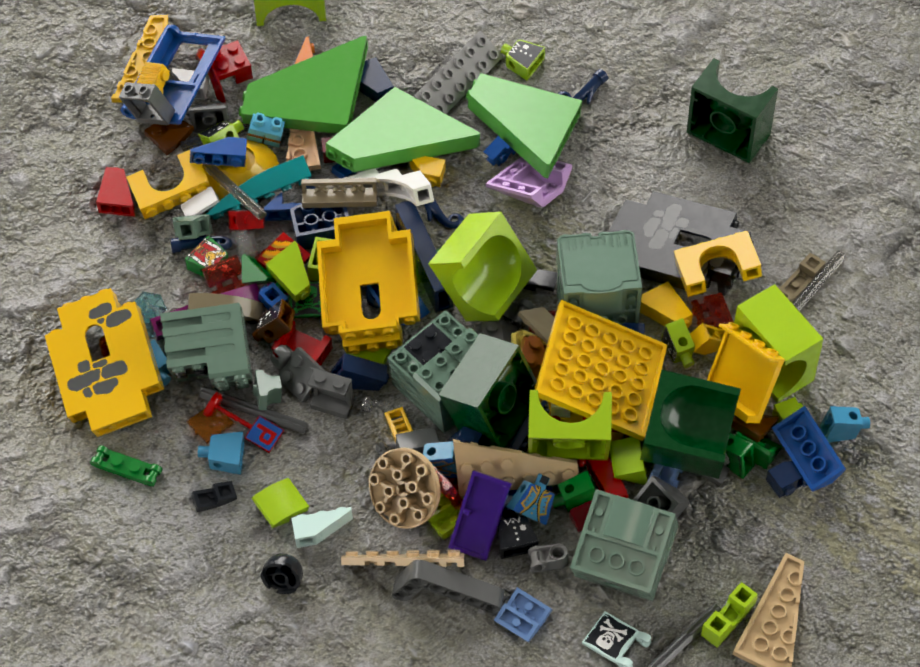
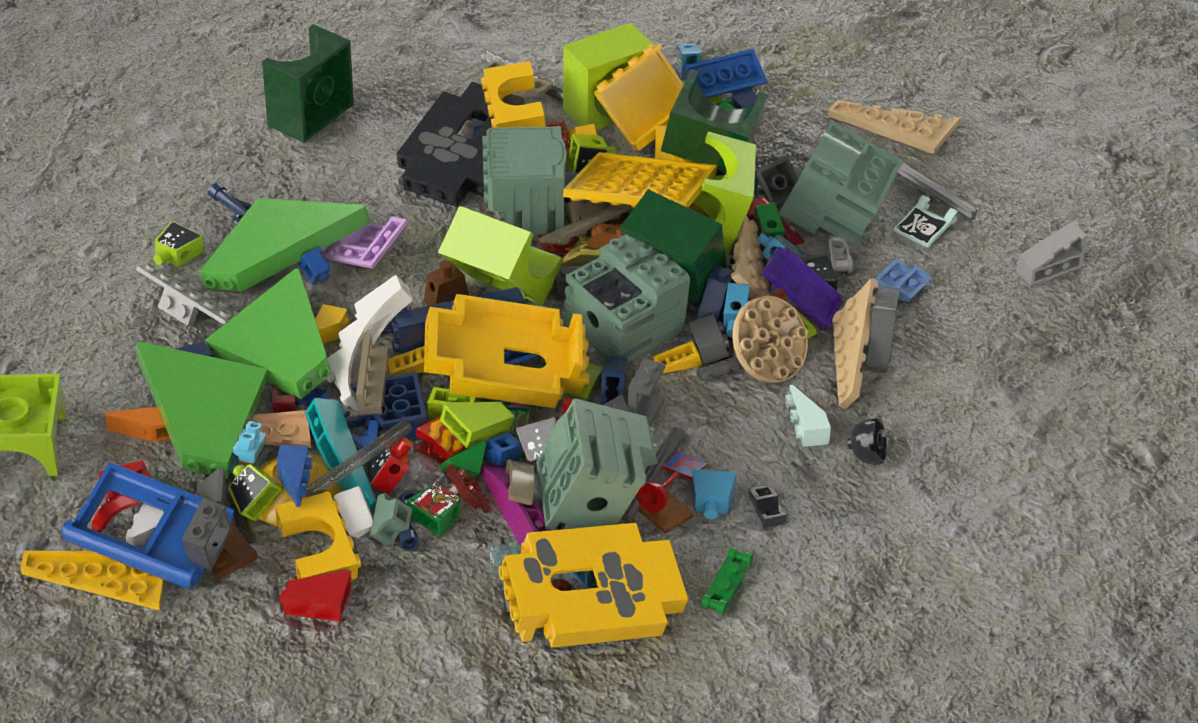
camera: 90 degrees left, 15 degrees down
yellow brick [136,62,170,102] -> none
lime slope [252,478,309,528] -> none
lime arch [701,582,758,648] -> none

